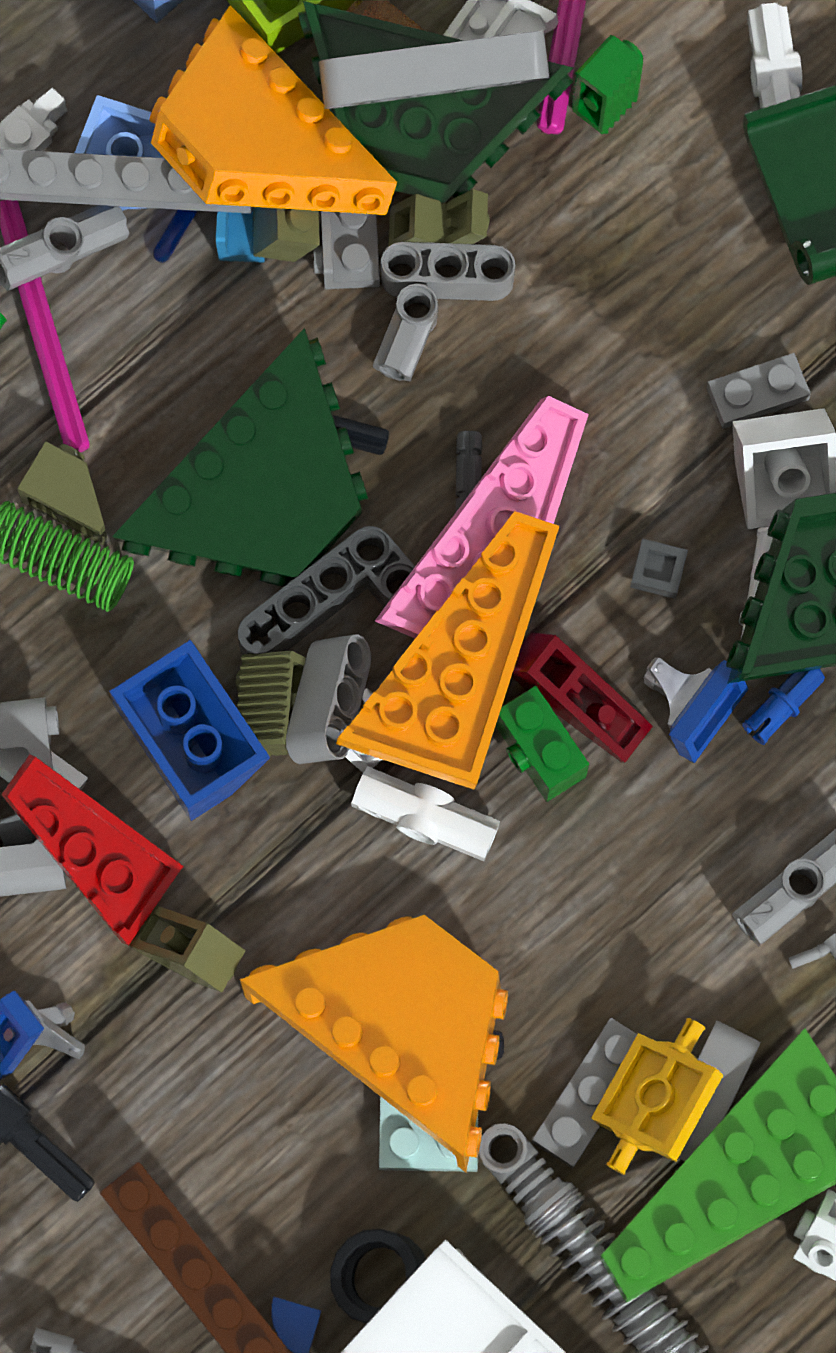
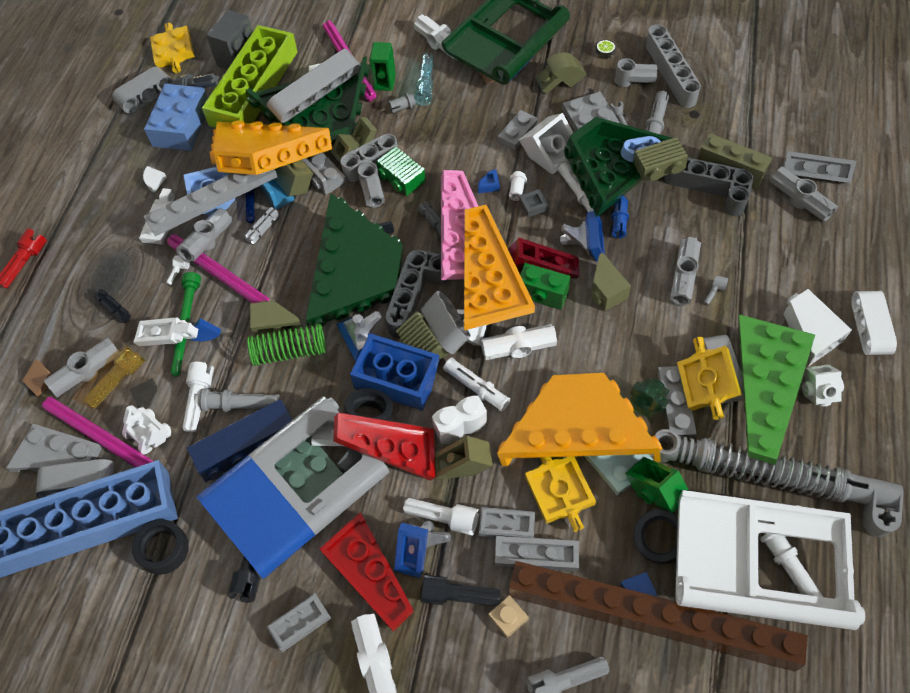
camera: 30 degrees left, 15 degrees down
none -> white tile [143,166,167,193]
none -> light grey axle [244,207,279,244]
none -> flat silver piece [337,311,381,363]
none -> black tyre [344,388,393,421]
none -> brick [376,146,426,196]
none -> light grey pin [388,93,416,113]
none -> white piece [403,498,479,536]
none -> clear light blue pin [414,53,434,106]
none -> white brick [432,396,487,445]
none -> white pin [443,357,510,412]
none -> blue tile [478,169,500,194]
none -> light grey plate [479,507,535,538]
none -> tan plate [488,595,529,638]
none -> light grey plate [495,536,579,571]
none -> white pin [509,171,527,201]
none -> yellow plate [525,456,596,532]
none -> olive slope [591,253,631,311]
none -> green brick [625,456,689,513]
none -> clear green brick [630,378,670,419]

